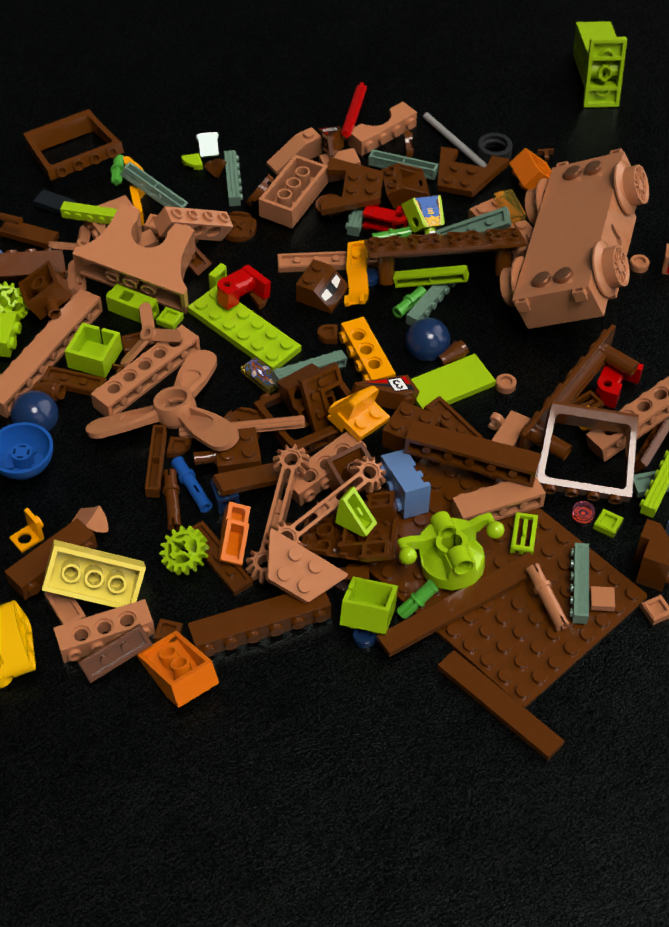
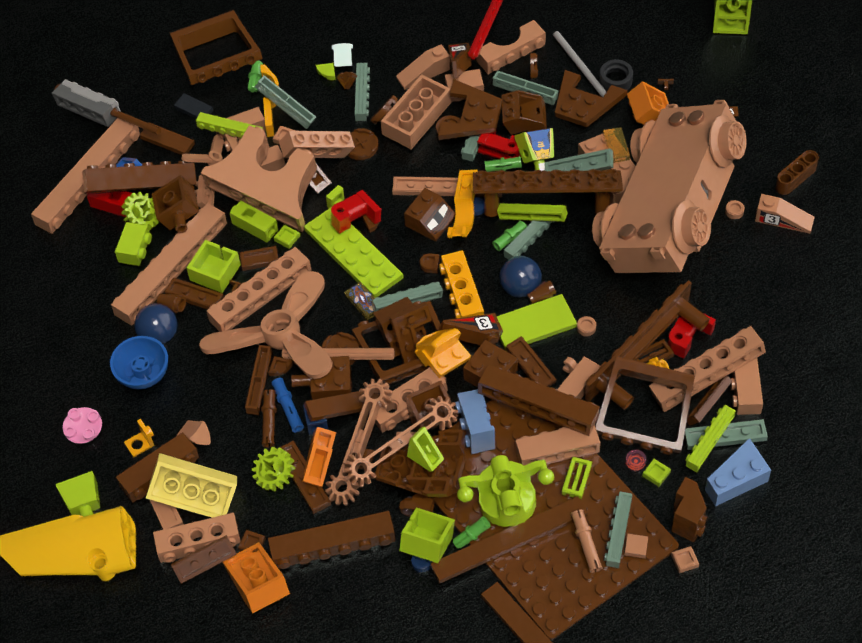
camera: 10 degrees right, 5 degrees up
nougat piece [121,302,184,366] -> none
nougat wing [266,528,348,604] -> none

